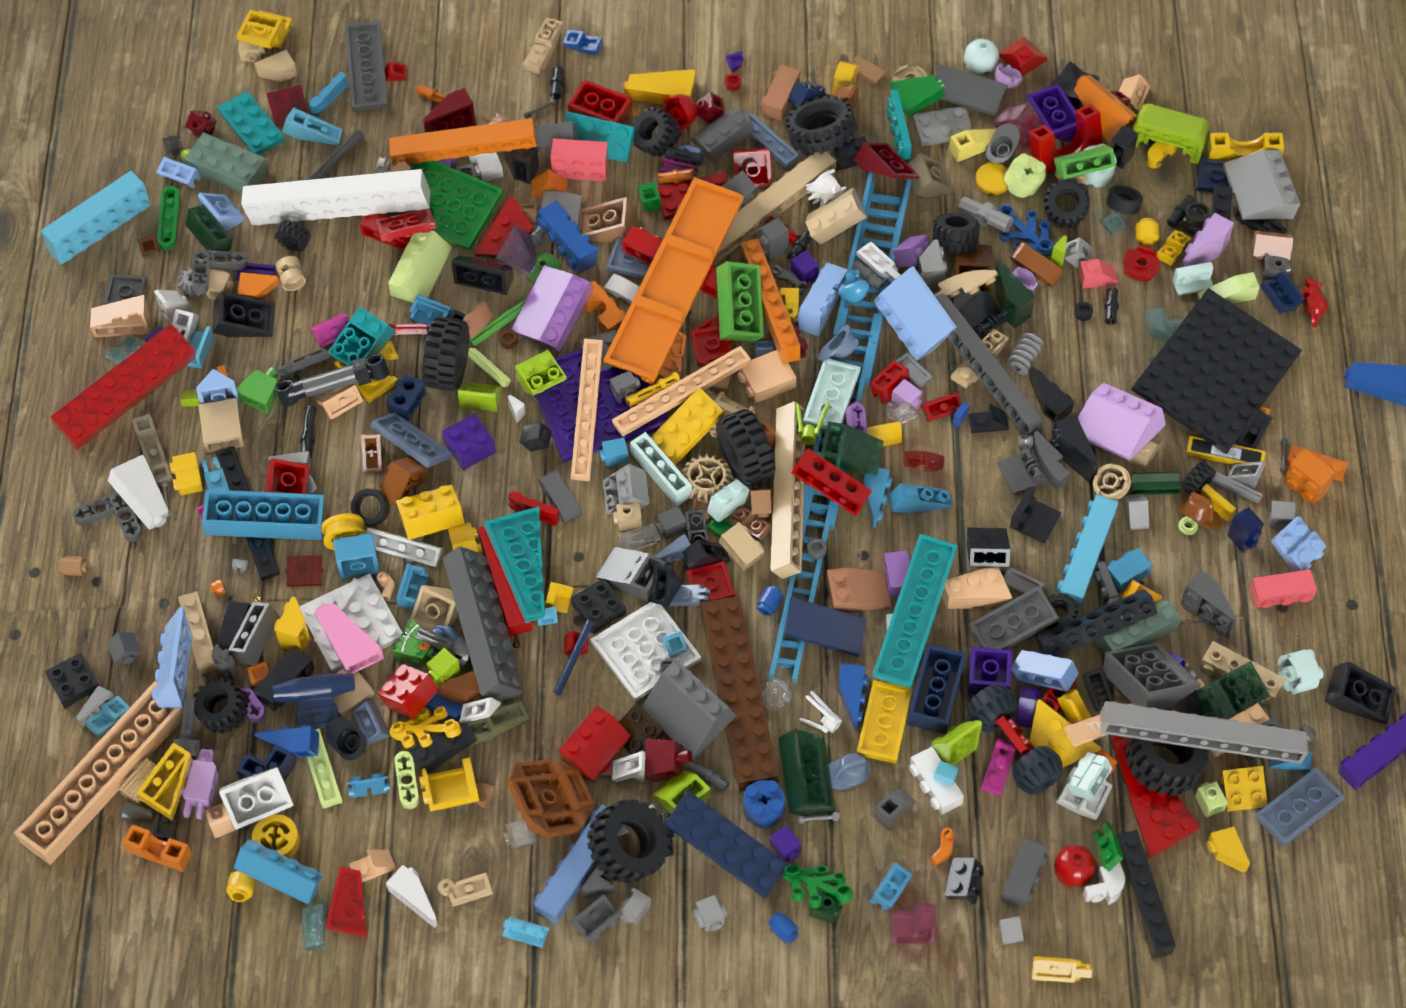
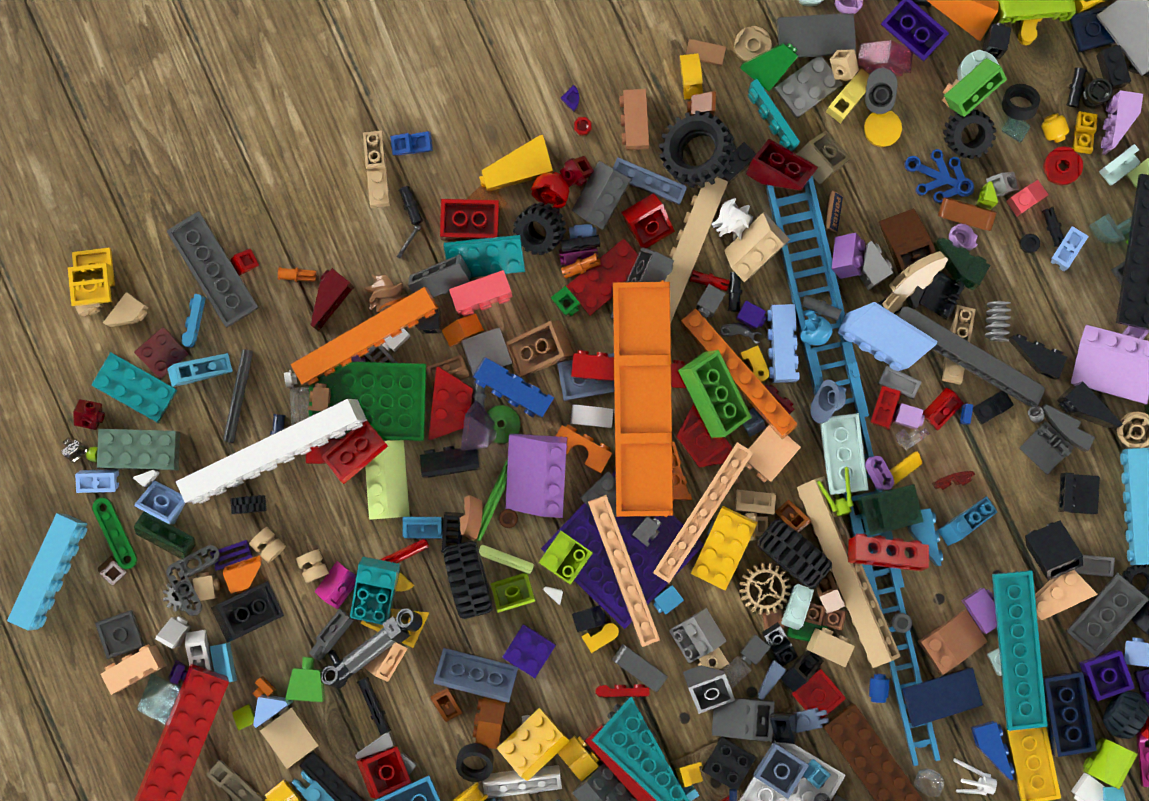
camera: 20 degrees left, 25 degrees up
dark blue brick [386,374,427,421] -> none
yellow pin [625,372,681,408] -> none
light aqua brick [630,432,692,506] -> none
dark blue slope [788,81,831,106] -> none
white hinge [857,242,901,283] -> none
black tyre [932,213,980,254] -> none
light grey piece [958,197,1013,232] -> none
yellowish green brick [1004,154,1046,198] -> none
red arch [1029,104,1103,174] -> none
none -> white slope [133,470,160,487]
none -> tan wheel [296,549,329,584]
none -> yellow leg [581,623,619,653]
none -> dark grey slope [683,665,735,714]
none -> sand blue brick [753,742,809,799]
none -> medium nougat slope [824,191,843,233]
none -> tan brick [830,50,859,81]
none -> light blue hinge [1051,226,1089,271]

